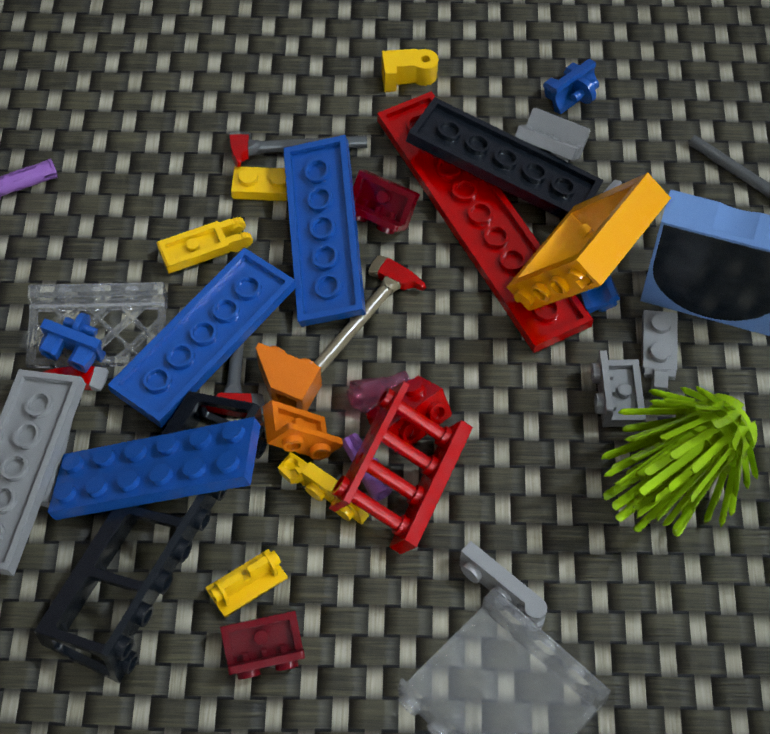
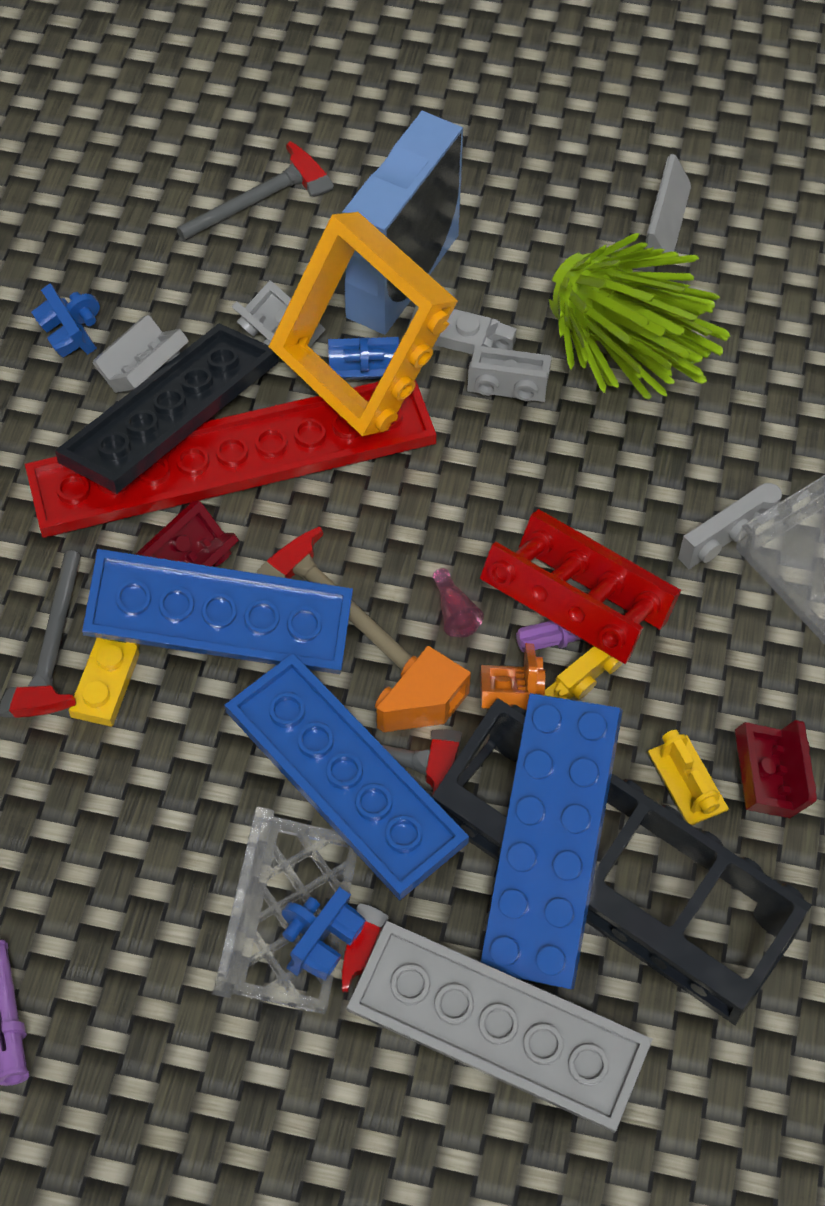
camera: 80 degrees left, 0 degrees up
yellow hinge [156,217,253,274] -> none
red bracket [365,375,452,445] -> none

